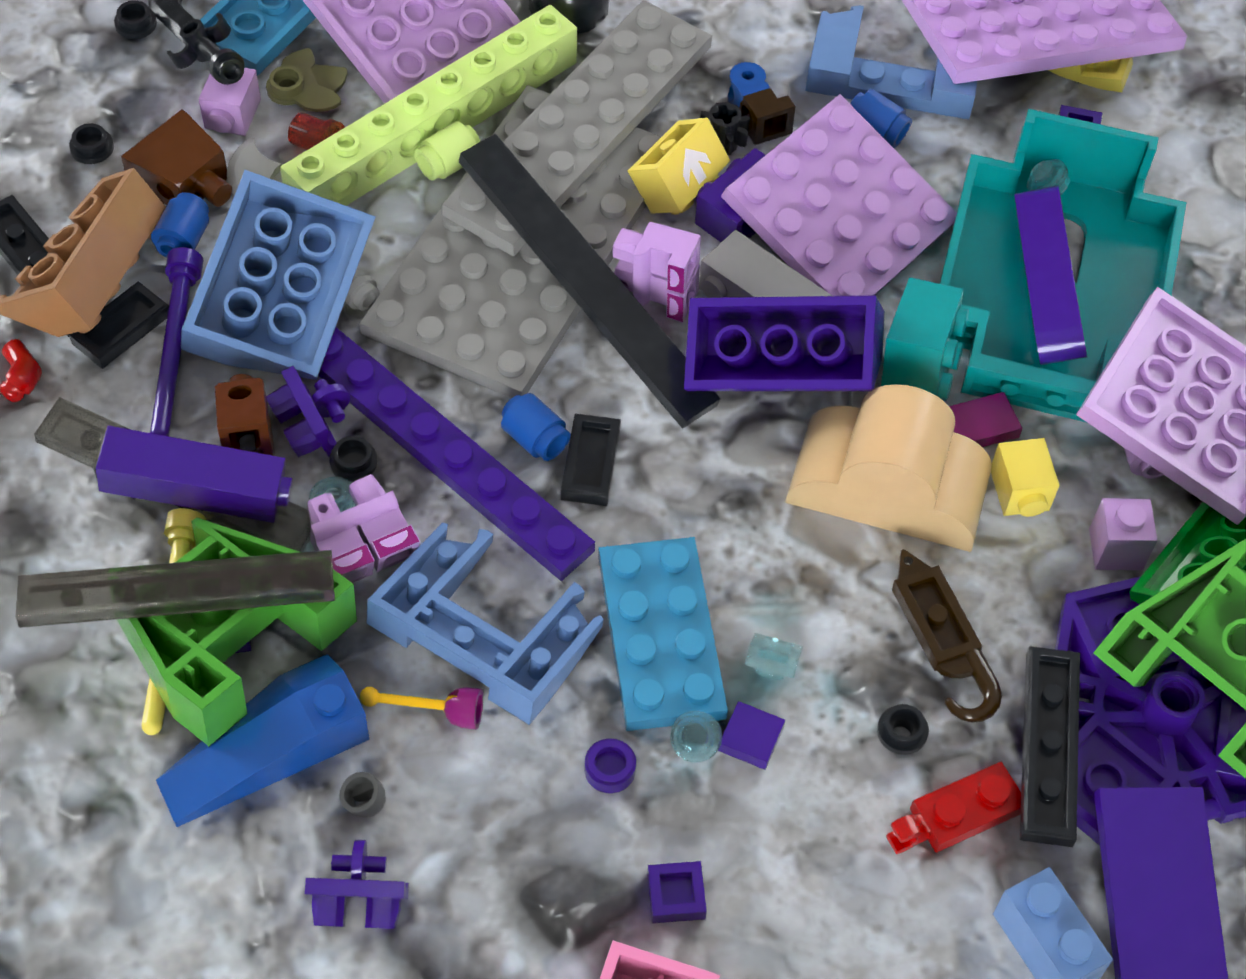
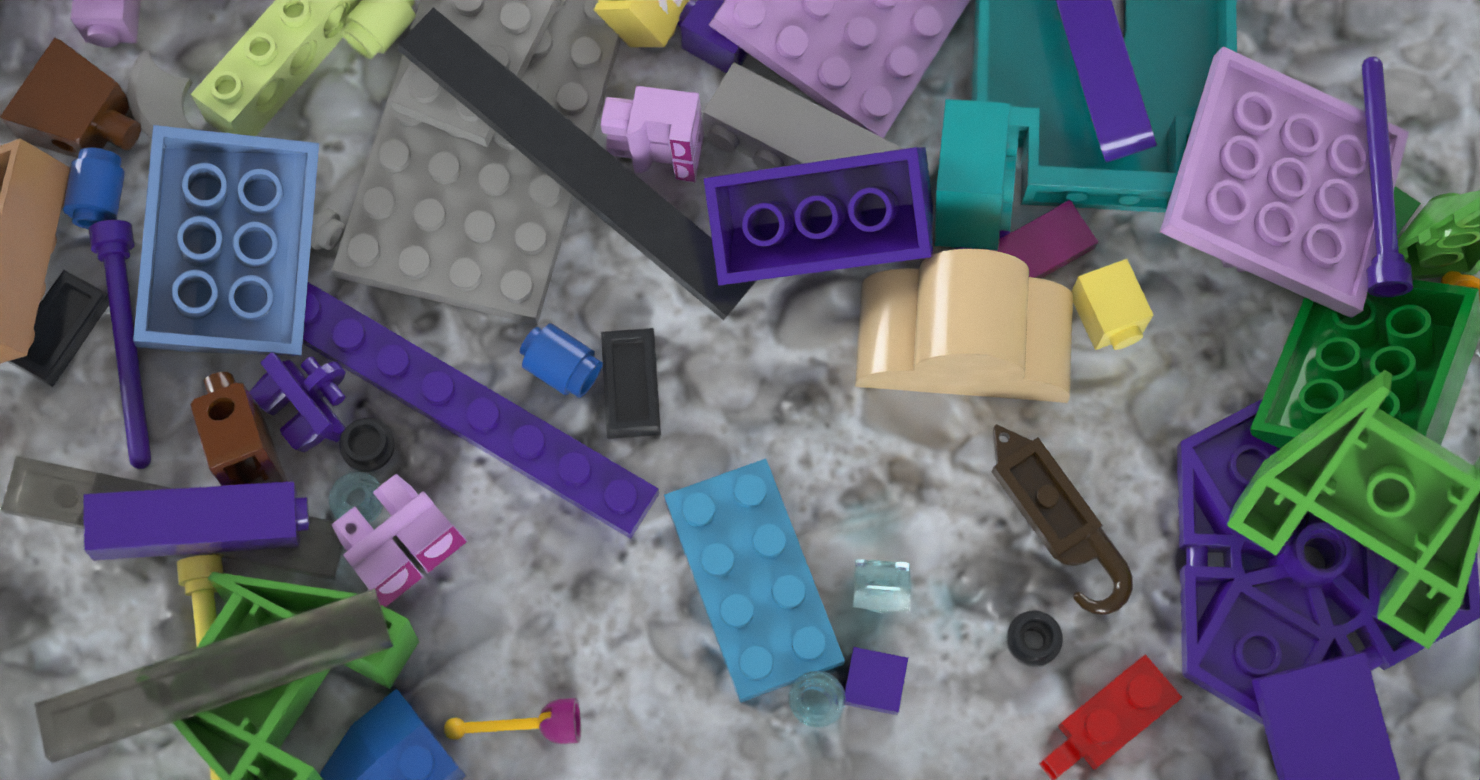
camera: 10 degrees left, 15 degrees up
clear red bush [288,112,345,150] -> none
medium blue wedge [366,523,604,725] -> none
dark purple tile [584,738,636,793] -> none
black tile [1020,646,1080,847] -> none
lavender brick [1089,498,1157,570] -> none

